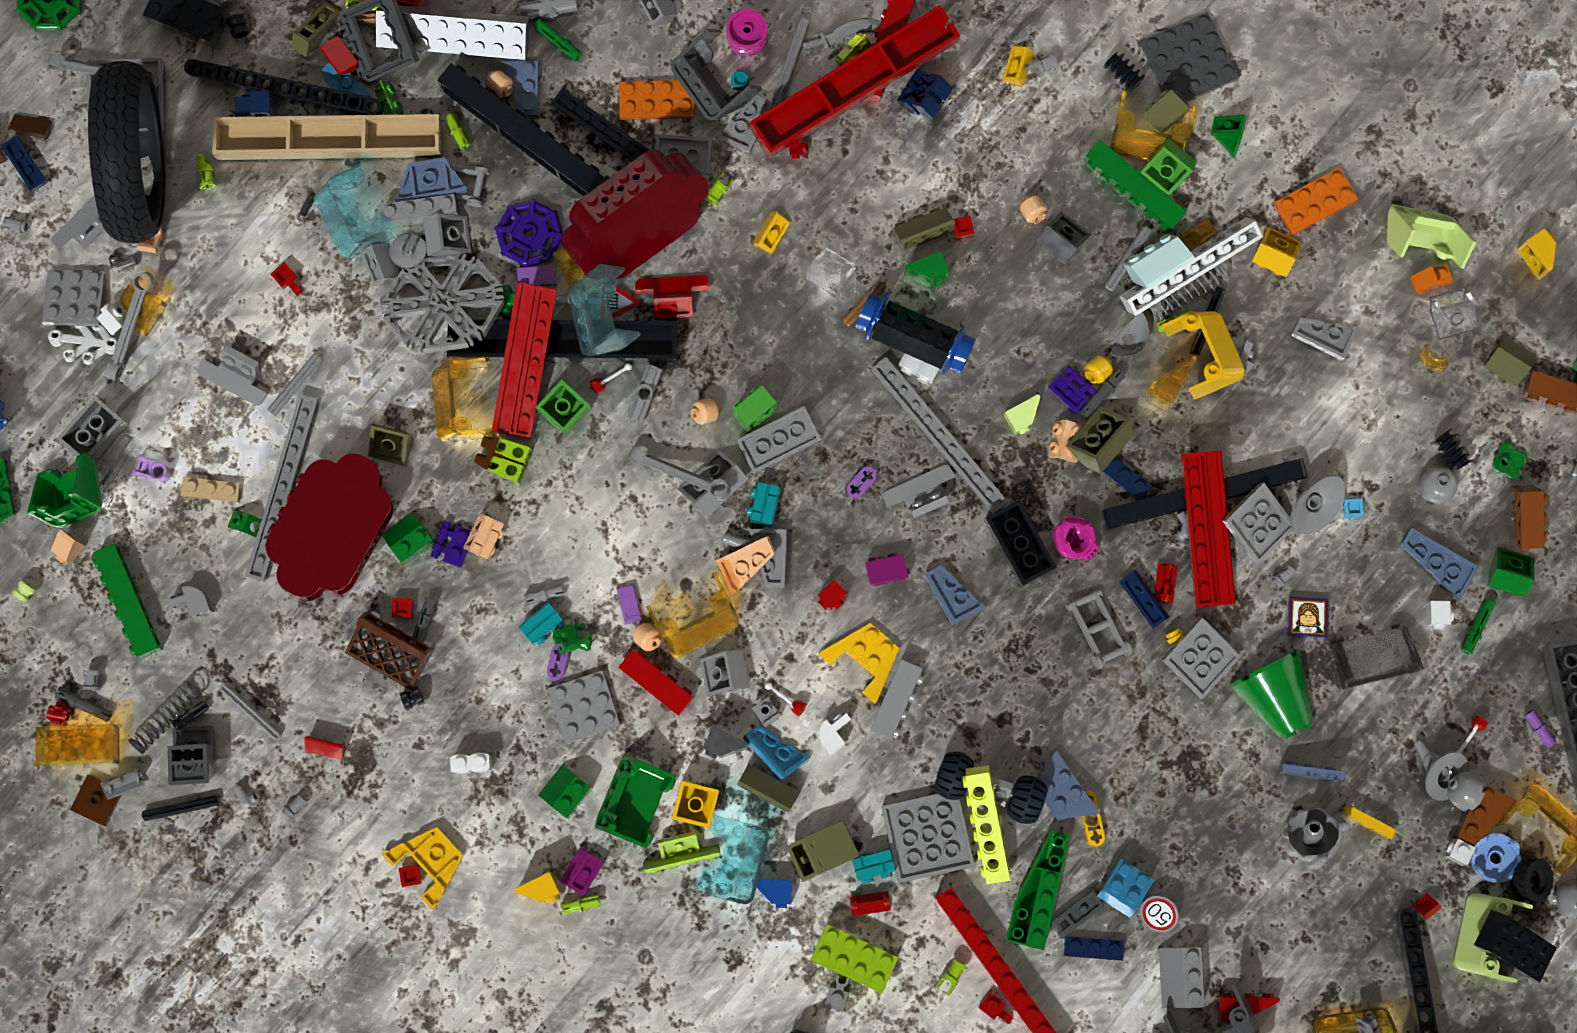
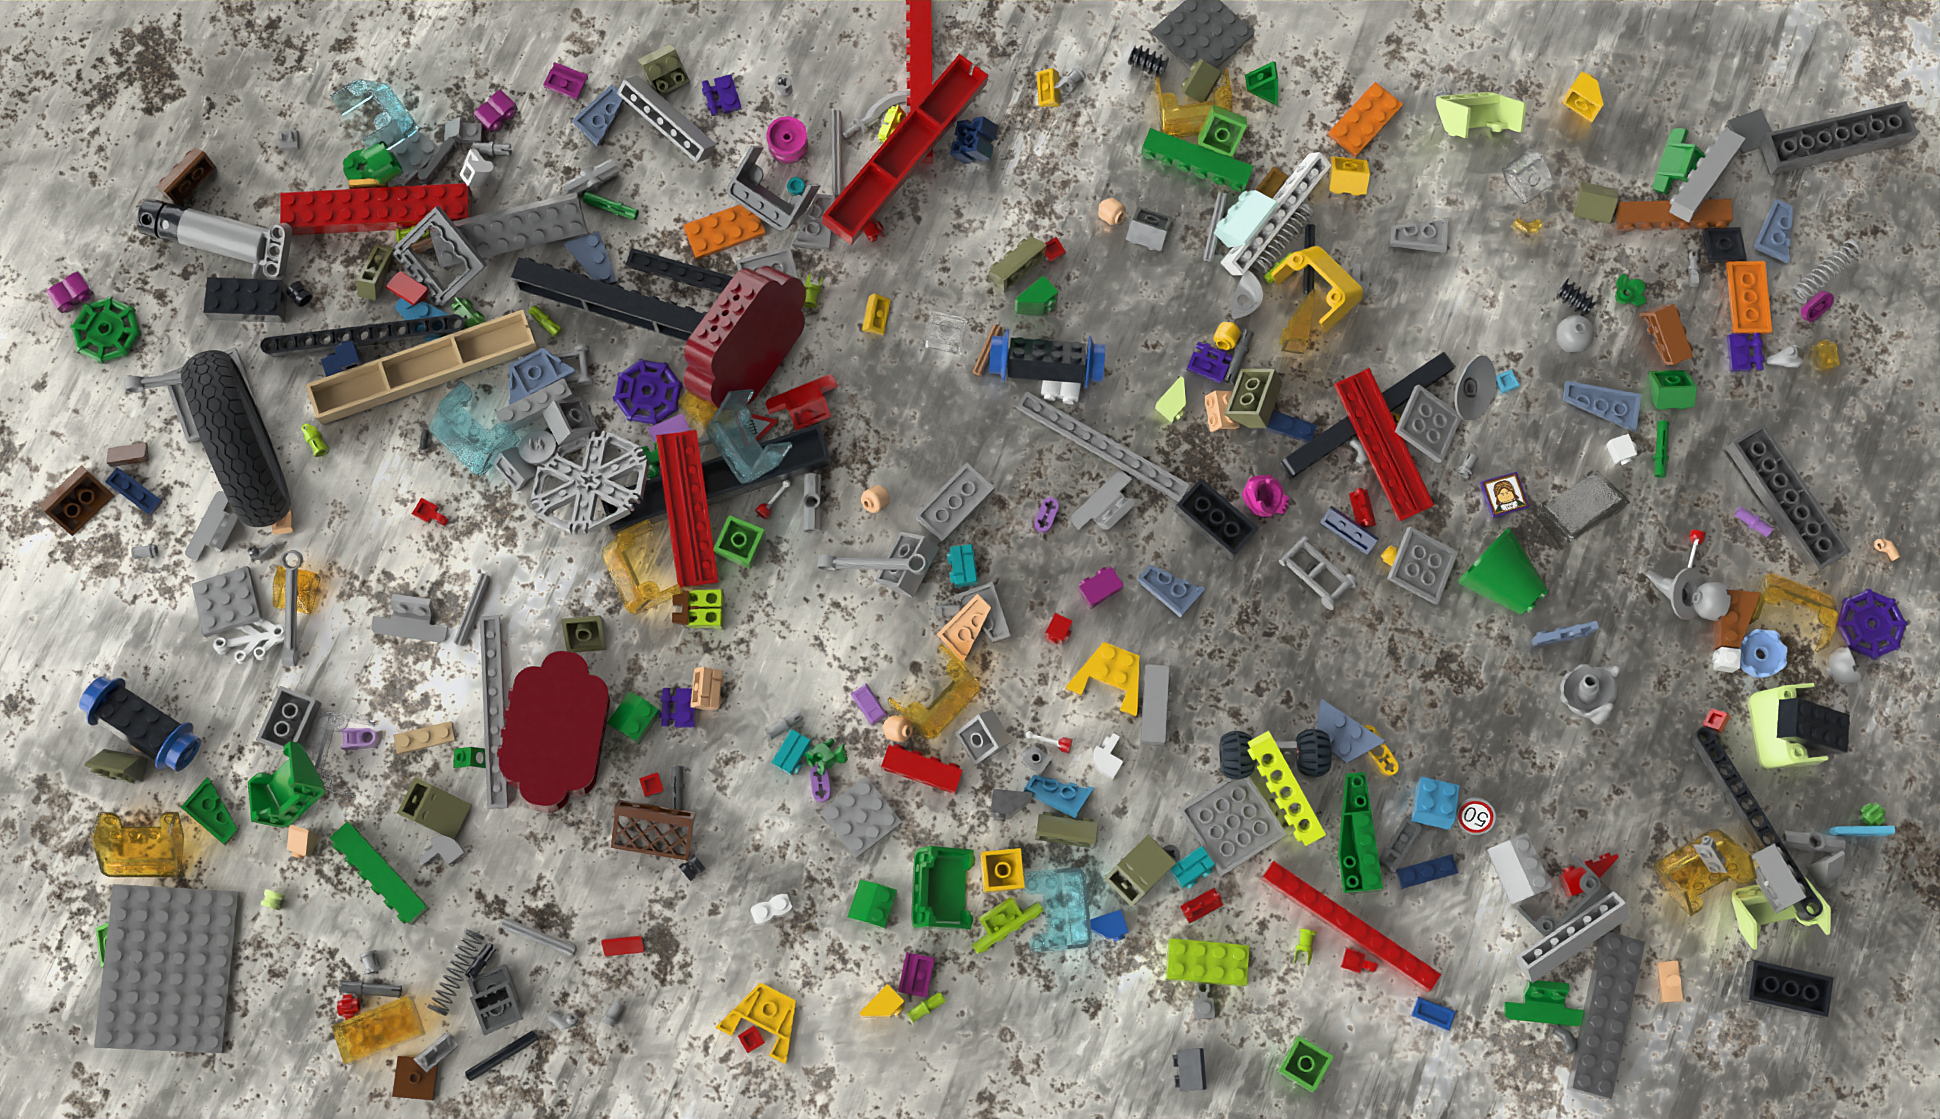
camera: 25 degrees left, 5 degrees down
white brick [97,301,127,335] -> none
light nougat head [485,71,513,99] -> none
bright green brick [733,385,777,434] -> none
yellow beam [1341,804,1397,840] -> none
orange slope [1410,264,1453,294] -> none
black tyre [1512,857,1554,903] -> none
none -> olive slope [397,778,472,840]

